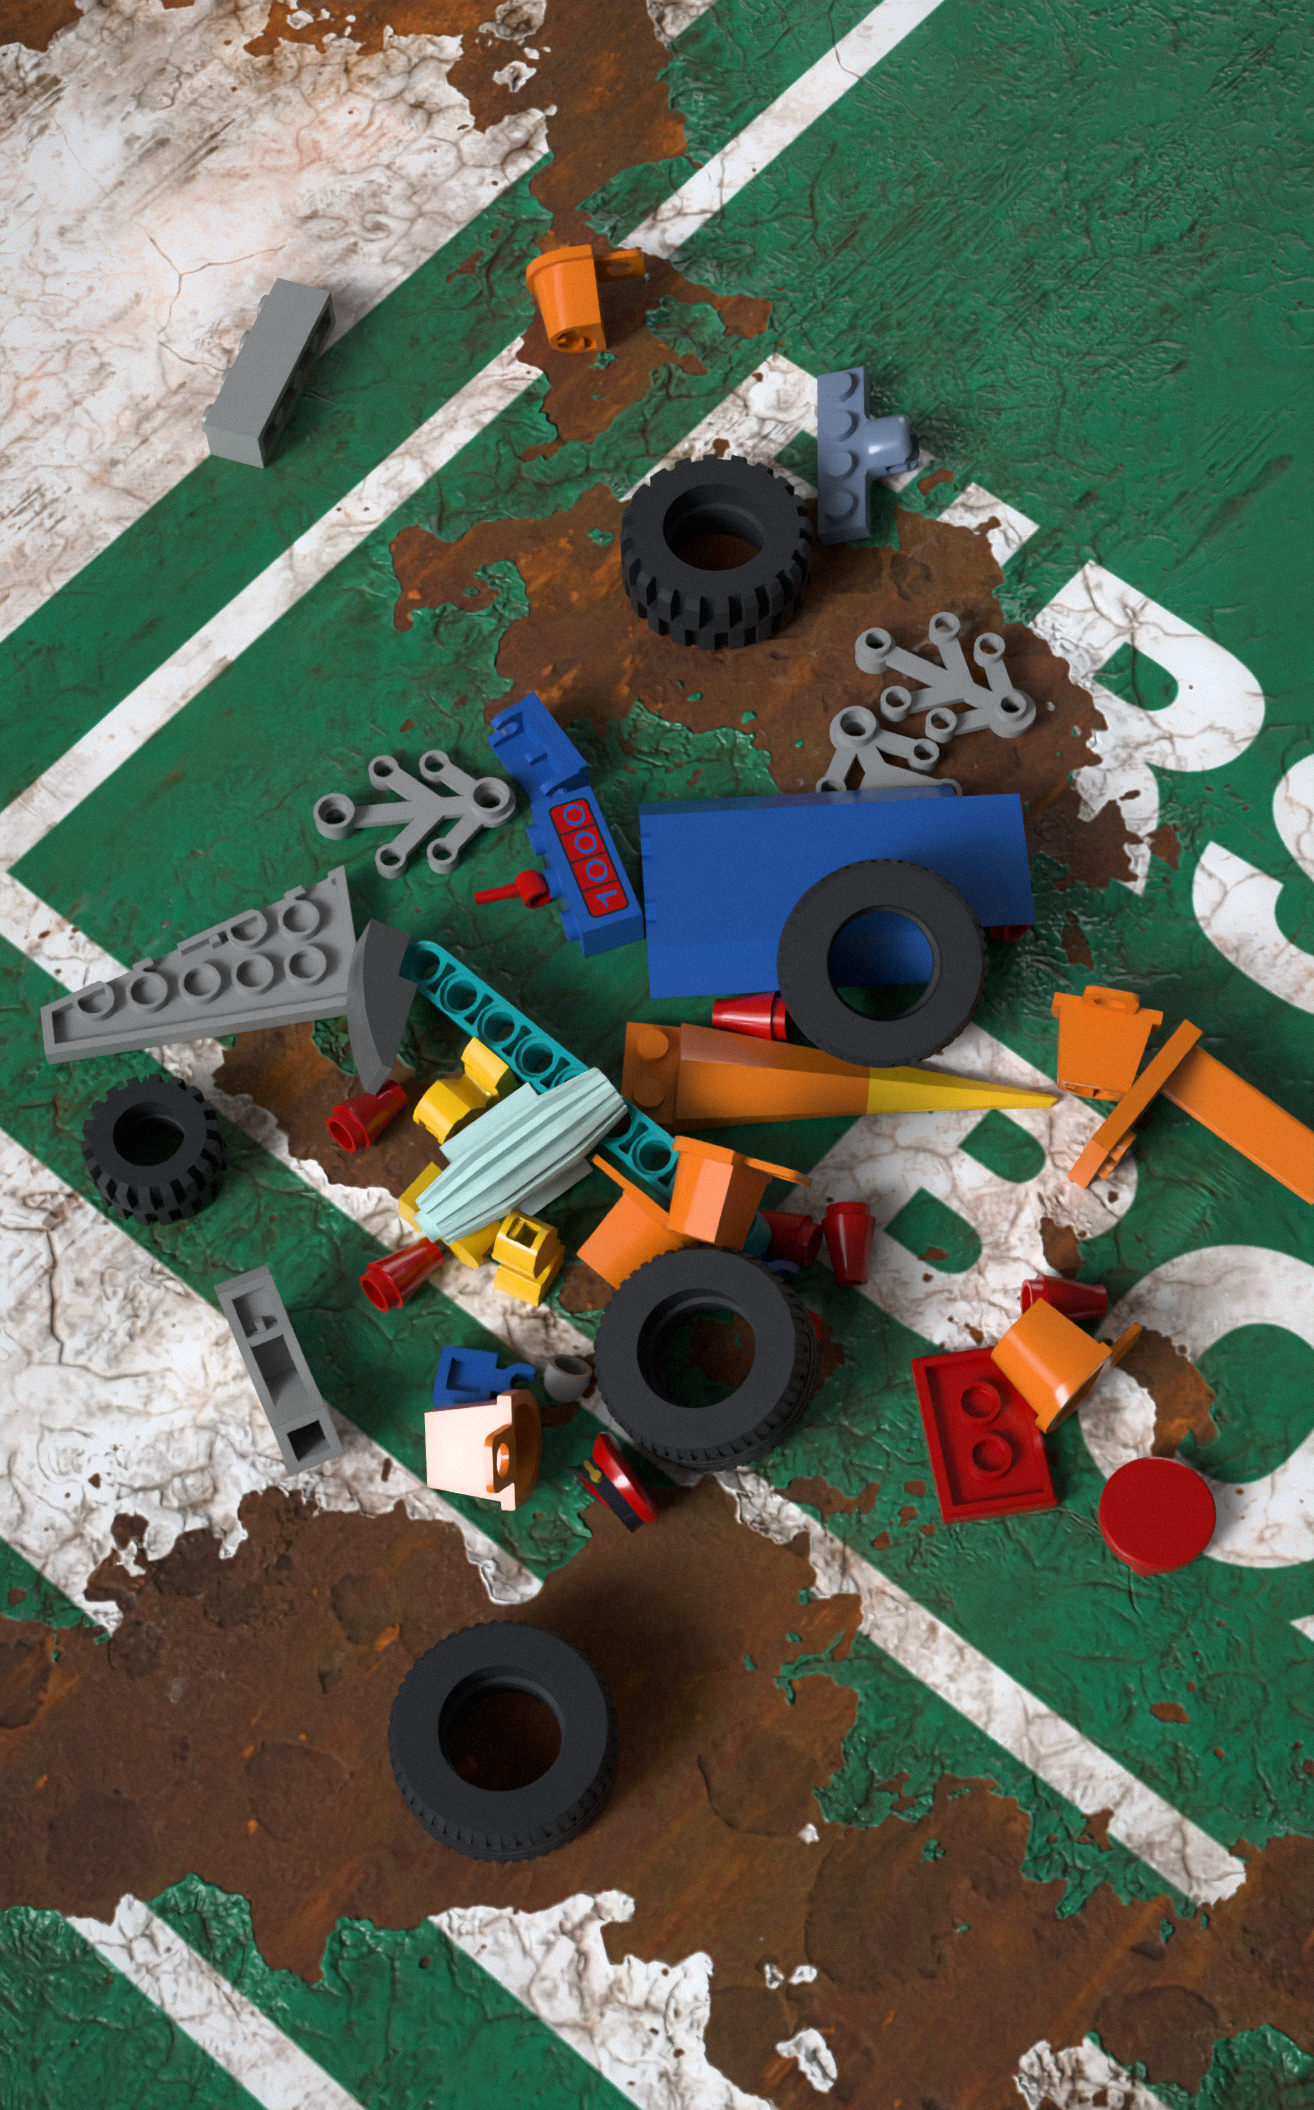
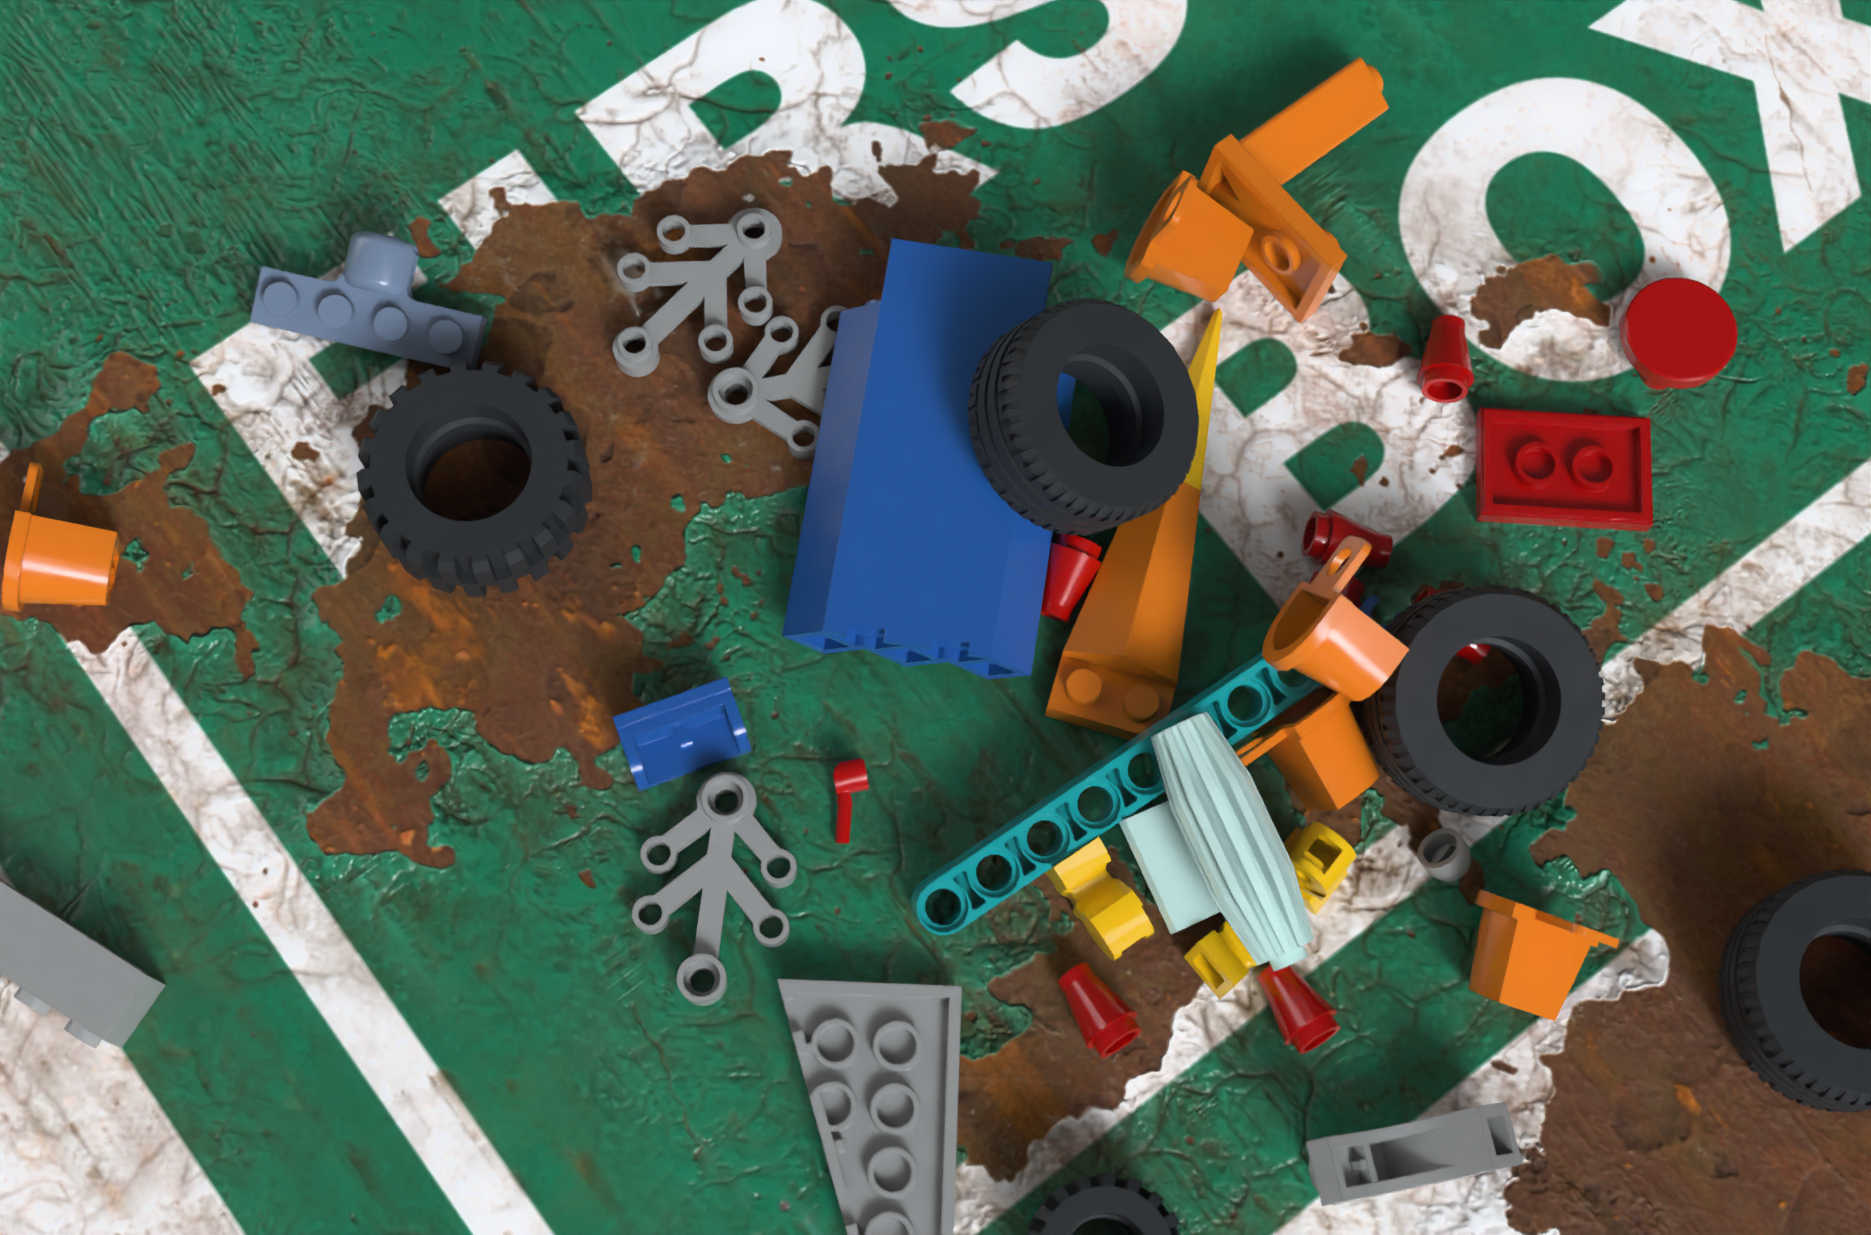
camera: 85 degrees left, 10 degrees up
dark grey slope [346,918,418,1096] -> none
blue plate [432,1345,537,1407] -> none
blue brick [526,785,644,958] -> none
piece [562,1432,660,1534] -> none
orange container [991,1297,1143,1434] -> none

